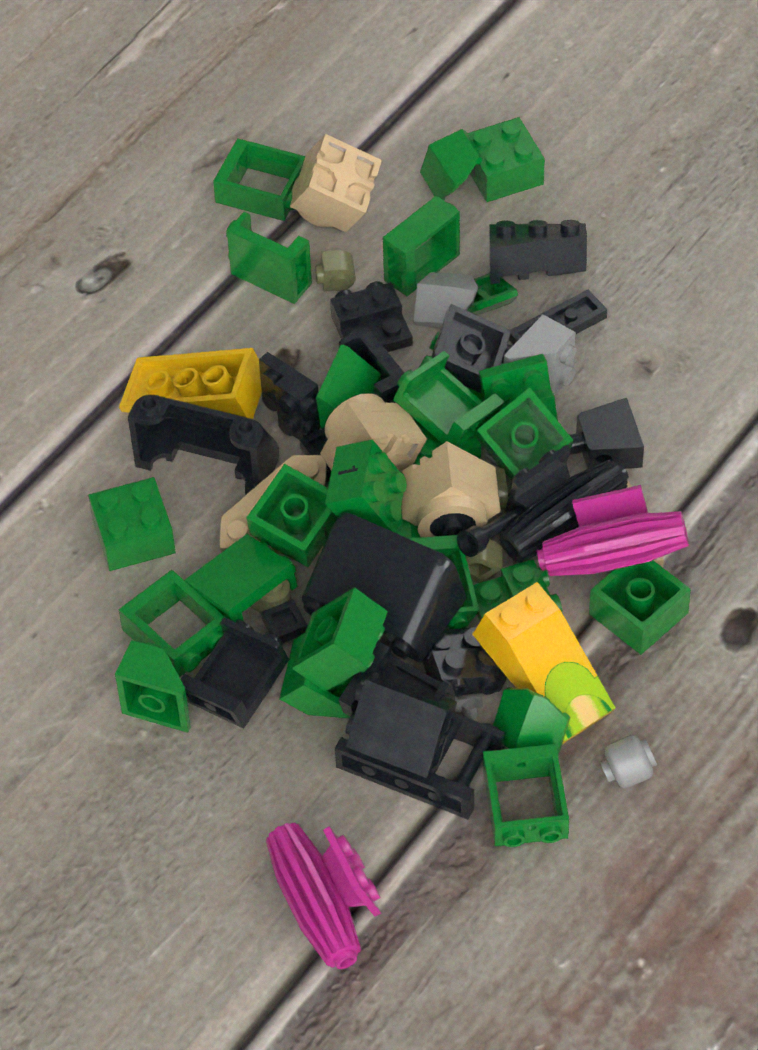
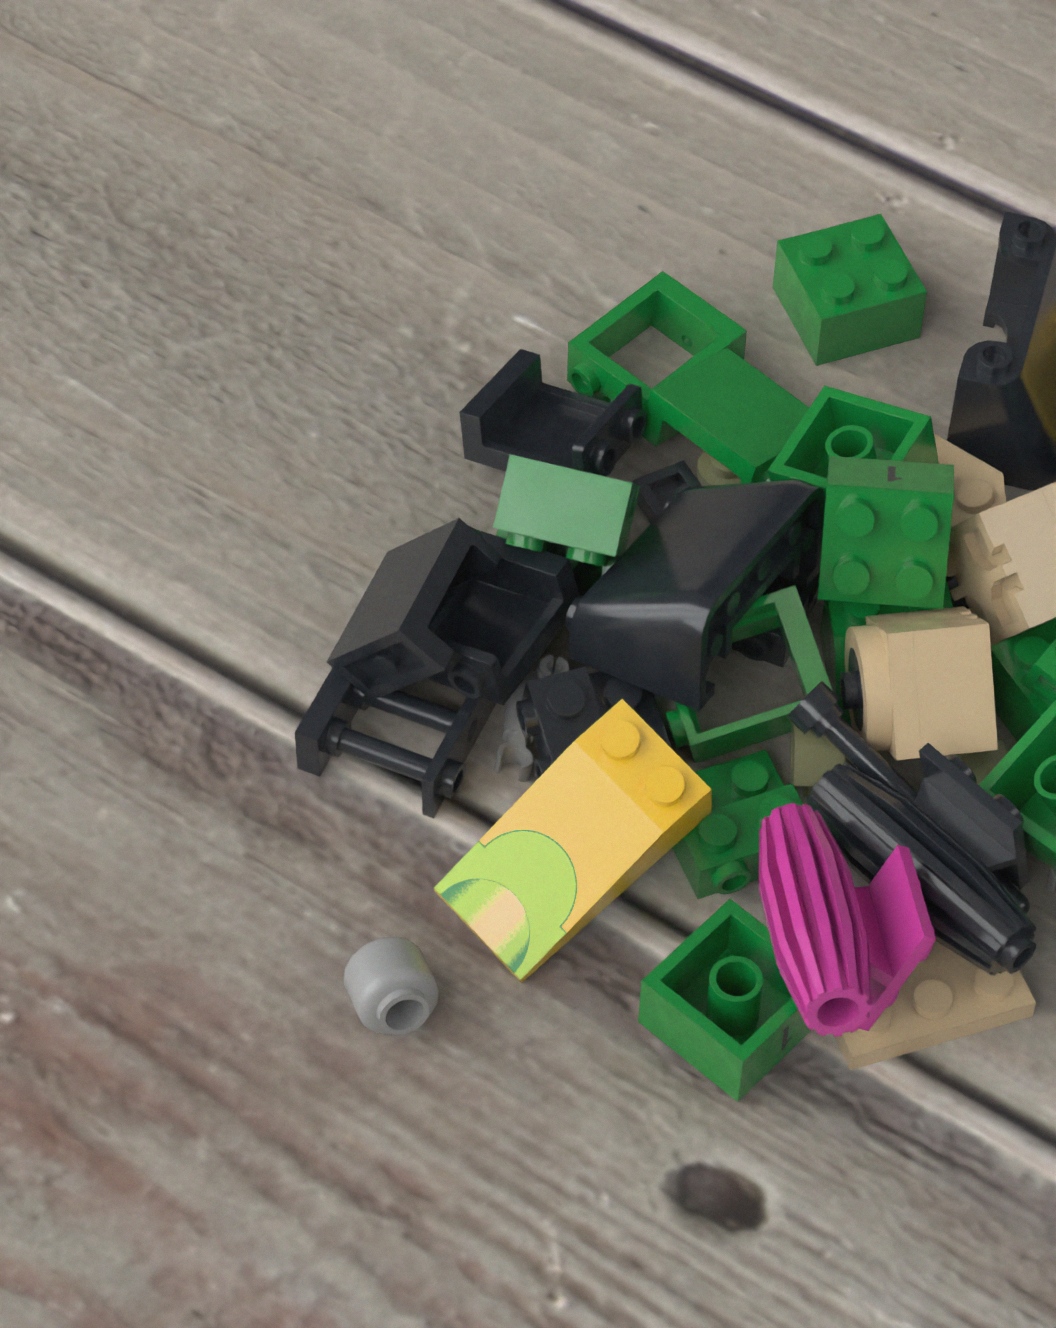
camera: 85 degrees right, 0 degrees up
green slope [115,640,191,733] -> none
dark pink plate [266,822,381,969] -> none
green window [483,744,569,847] -> none
green slope [493,687,571,756] -> none

